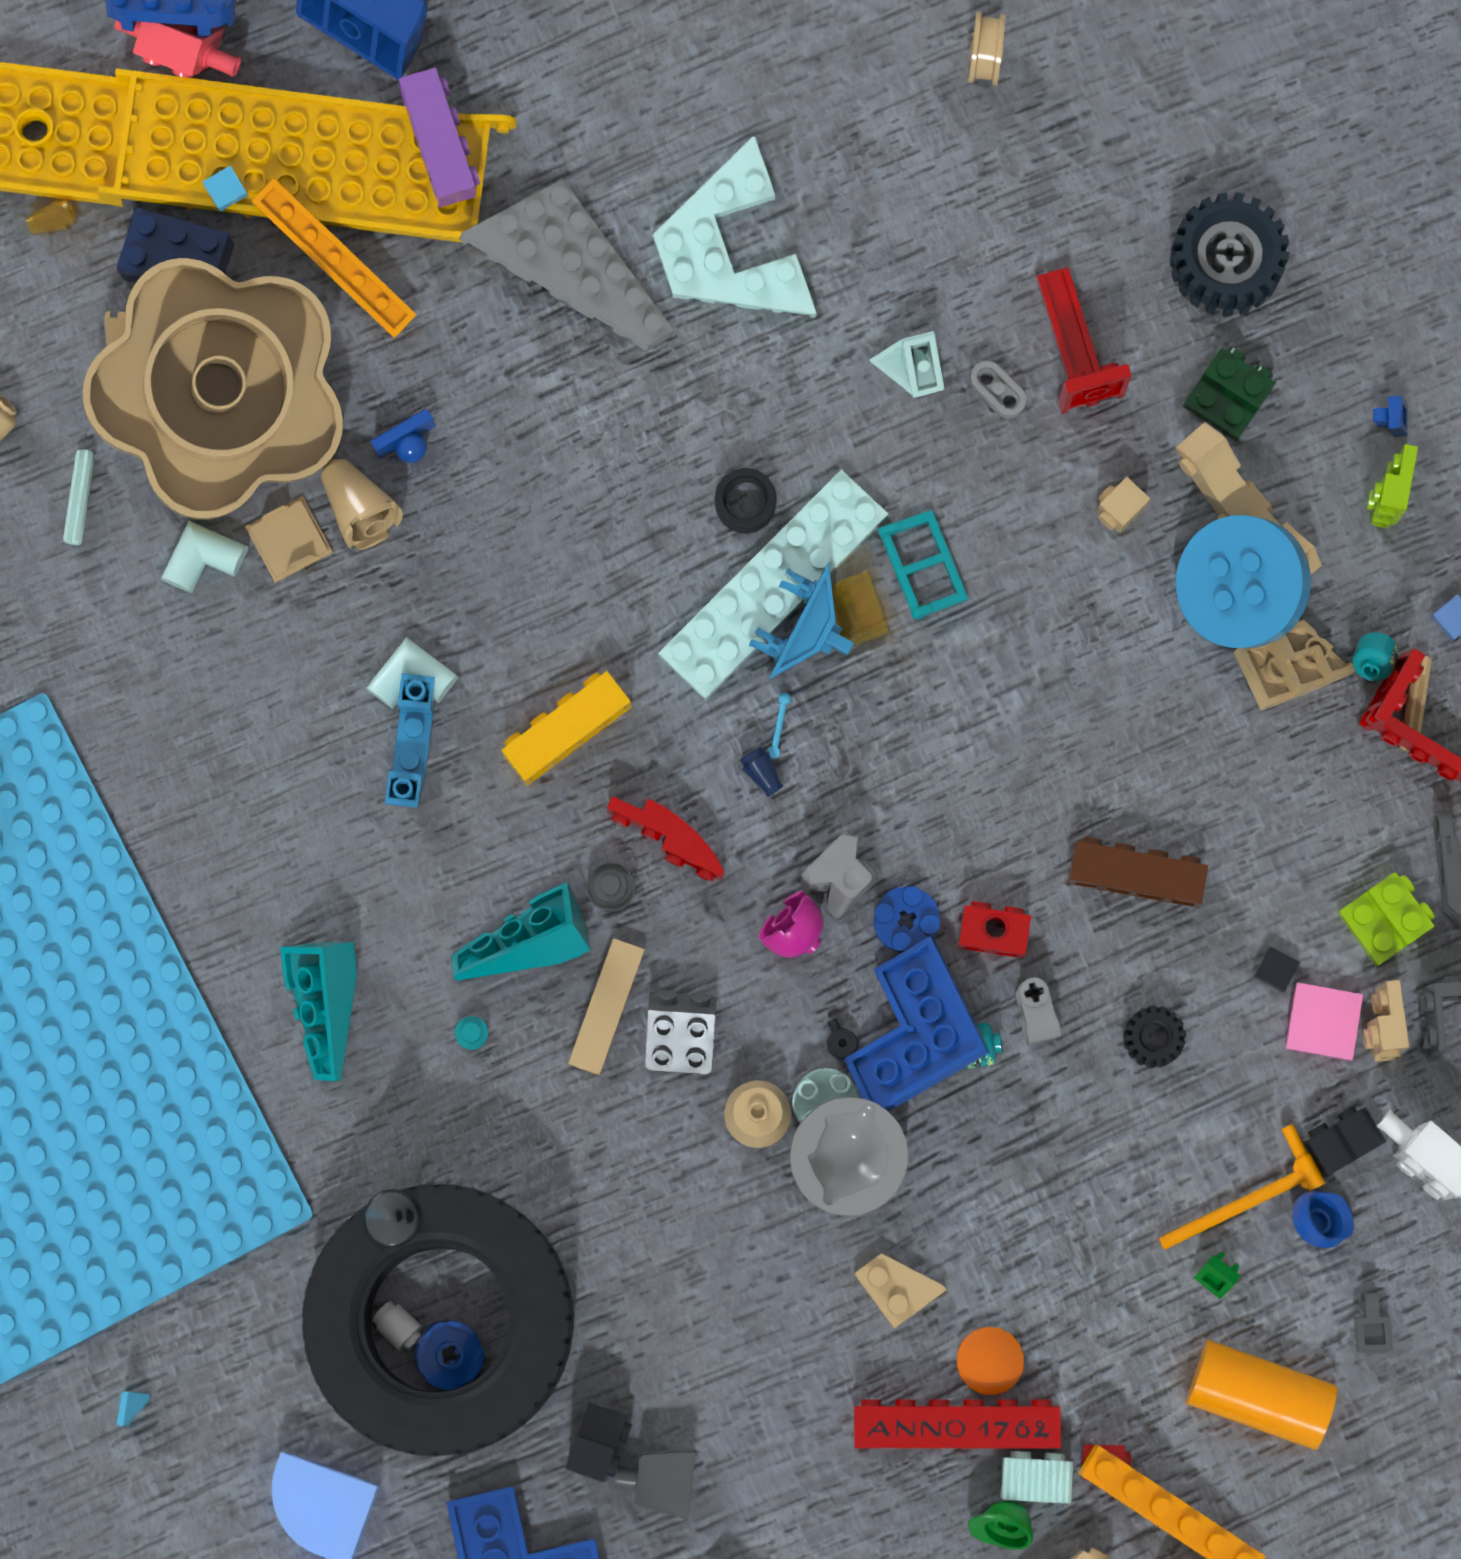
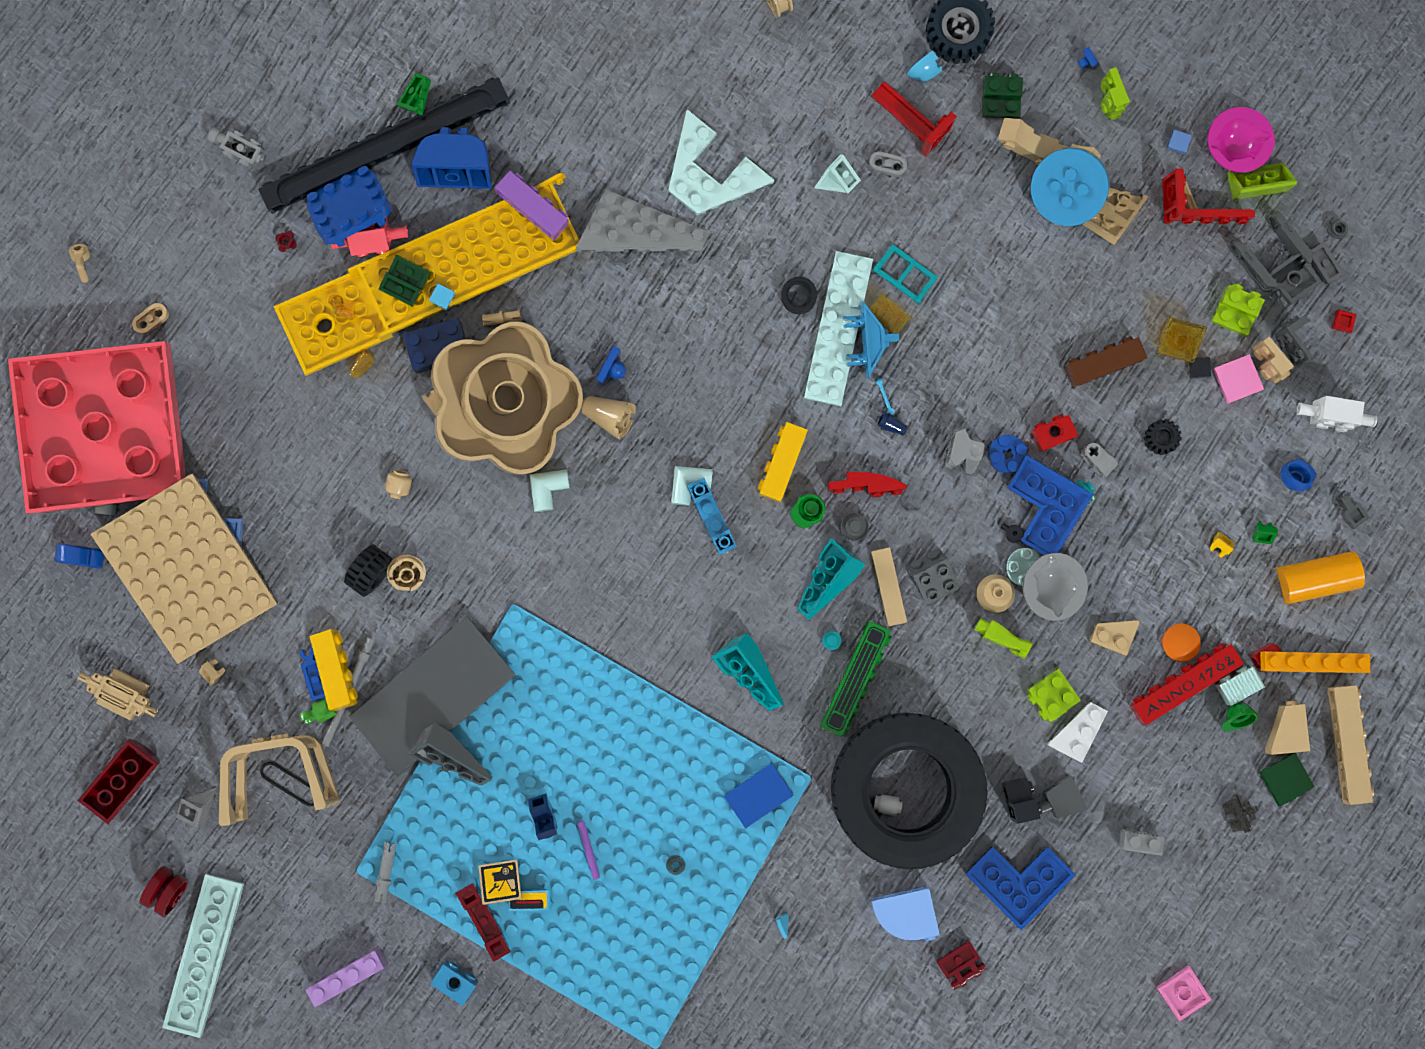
camera: 30 degrees left, 5 degrees up
light aqua axle [63,449,95,545] -> none
tan piece [245,496,333,583] -> none
light orange plate [251,178,417,338] -> none
dark grey hat [363,1189,421,1248] -> none
blue plate [414,1320,484,1390] -> none
dark pink cylinder [758,891,824,958] -> none
tan brick [1097,477,1150,534] -> none
light orange bar [1158,1123,1326,1250] -> none
black brick [1304,1106,1386,1178] -> none
teal head [1352,632,1399,681] -> none
none -> clear yellow arm [331,295,355,320]
none -> dark green slope [378,255,432,307]
none -> tan pin [482,310,522,327]
none -> clear smoke plate [666,855,685,875]
none -> blue tile [724,763,794,829]
none -> green hat [790,494,826,528]
none -> brick [820,621,892,737]
none -> medium azure brick [907,51,942,81]
none -> lime hips [974,618,1033,659]
none -> lime plate [1026,668,1081,723]
none -> white wing [1046,702,1108,763]
none -> clear yellow slope [1157,316,1207,363]
none -> yellow tile [1210,531,1235,558]

